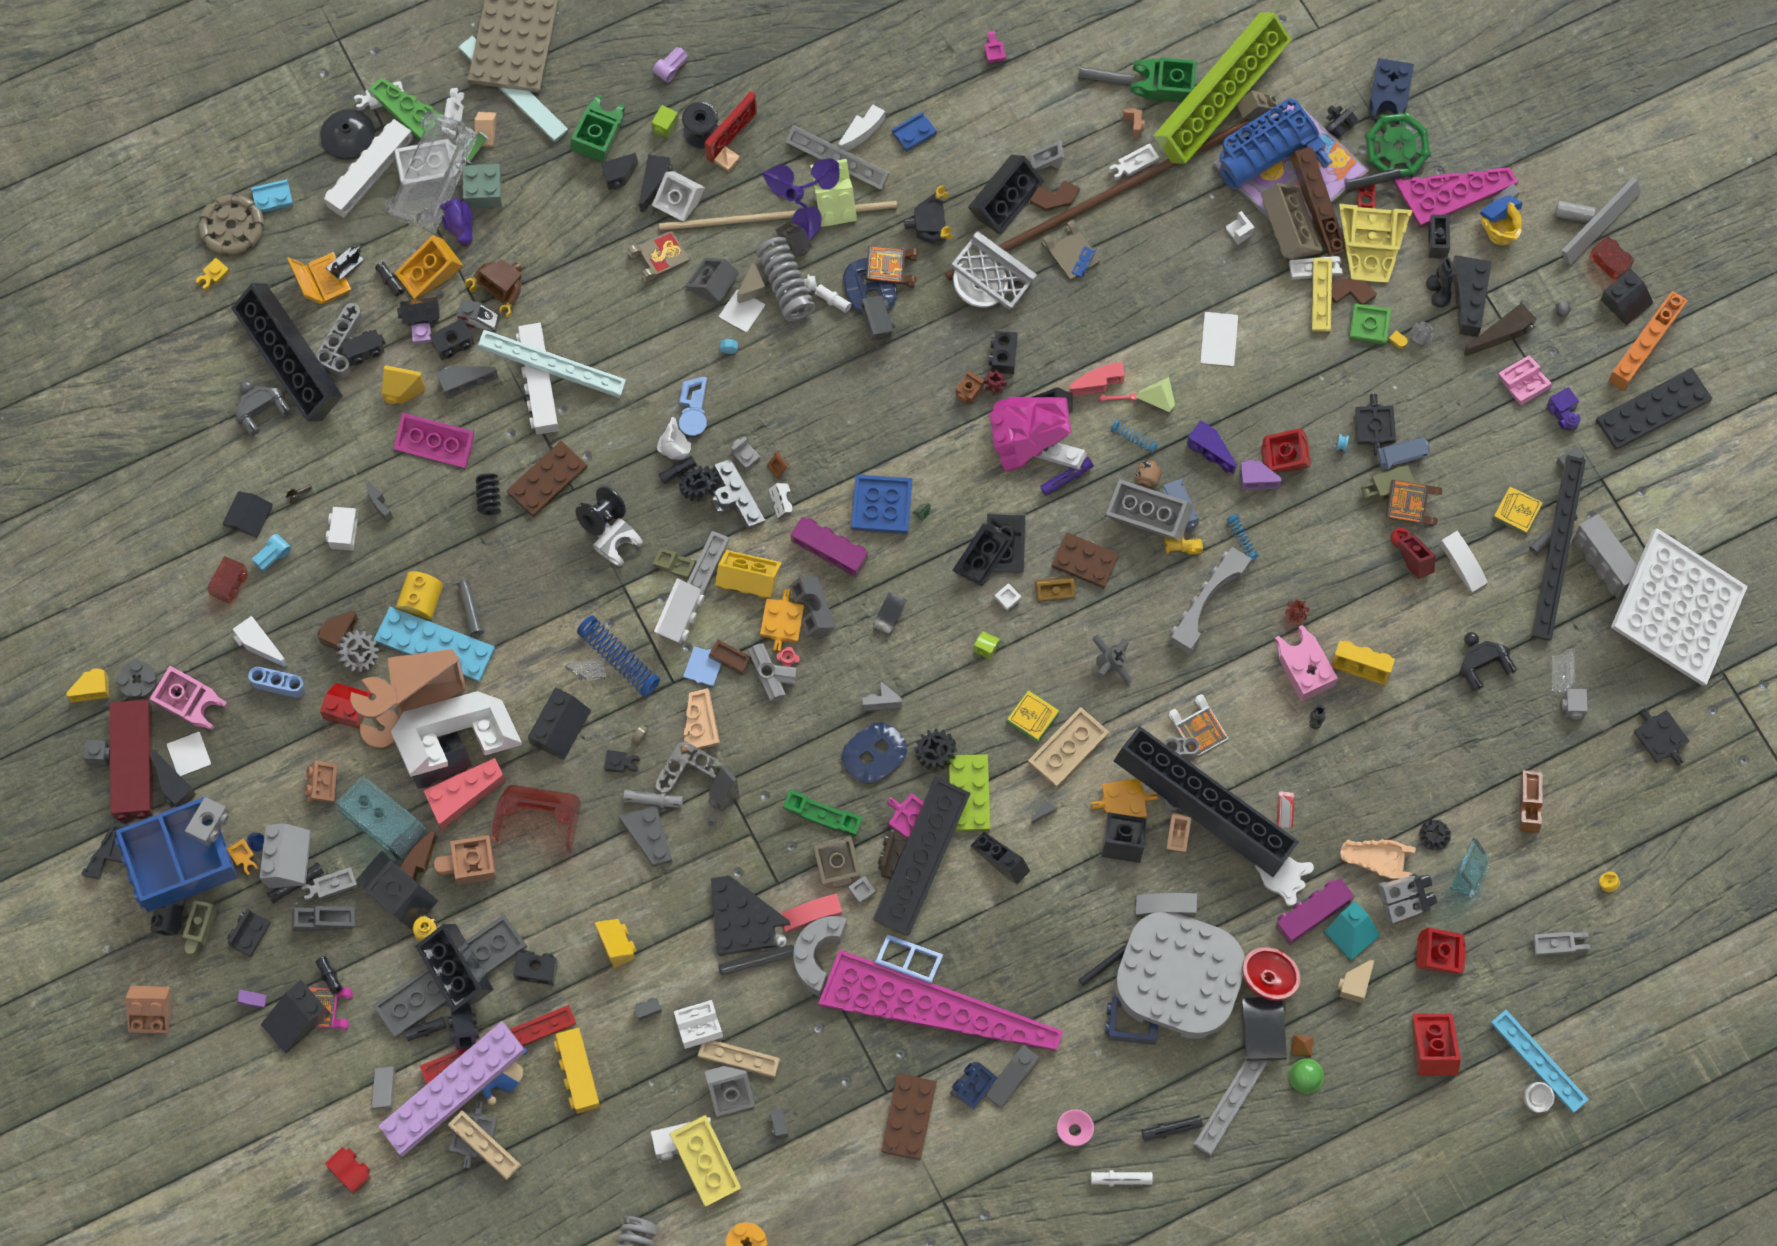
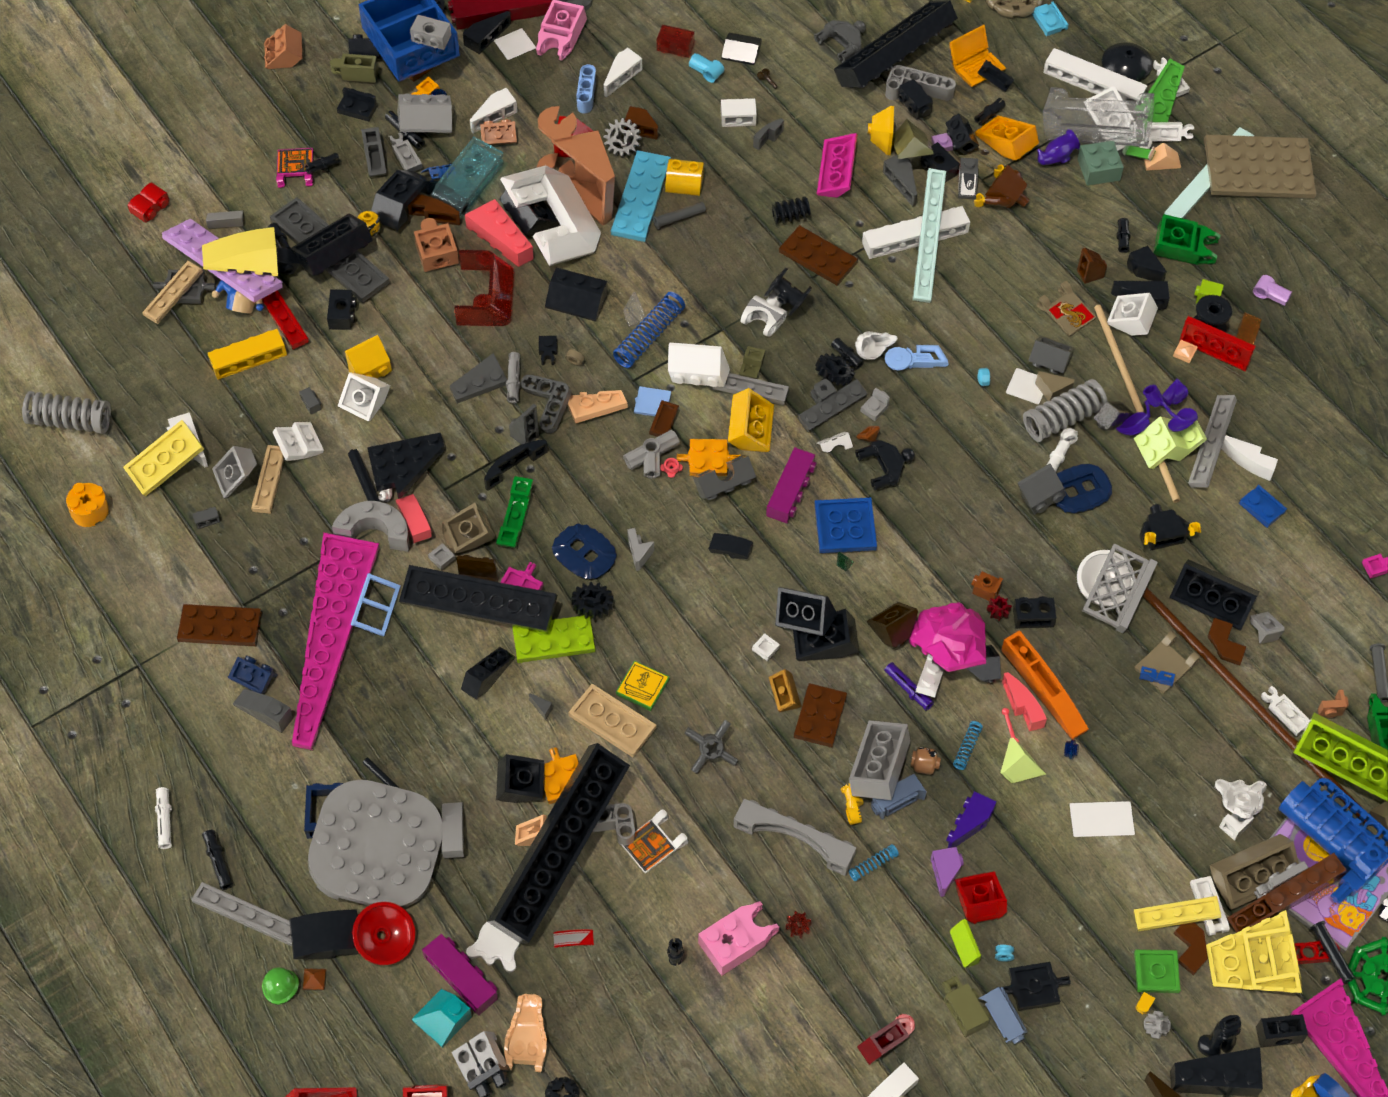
camera: 80 degrees right, 10 degrees down
medium lavender piece [237,990,266,1008] -> none
black slope [261,980,331,1054] -> none
flag [866,246,918,287] -> none
lime brick [974,631,1001,660] -> none
bright pink piece [1057,1109,1094,1147] -> none
yellow slope [1331,641,1395,686] -> none
tan slope [1337,960,1374,1003] -> none
flag [1386,480,1442,526] -> none
none -> light yellow wedge [202,227,278,276]
none -> white slope [338,372,390,421]
none -> blue piece [421,164,456,179]
none -> white slope [470,88,517,133]
none -> black slope [484,440,548,491]
none -> black connector [855,440,915,491]
none -> dark brown slope [867,602,918,648]
none -> olive slope [892,119,933,159]
none -> lime slope [950,919,981,968]
none -> orange slope [1001,630,1089,740]
none -> clear blue plate [1064,739,1079,760]
none -> reddish brown slope [1077,248,1107,284]
none -> black pin [1116,218,1131,253]
none -> white tile [1215,779,1267,818]
none -> clear orange slope [1236,313,1262,345]
none -> light grey plate [1254,861,1309,899]

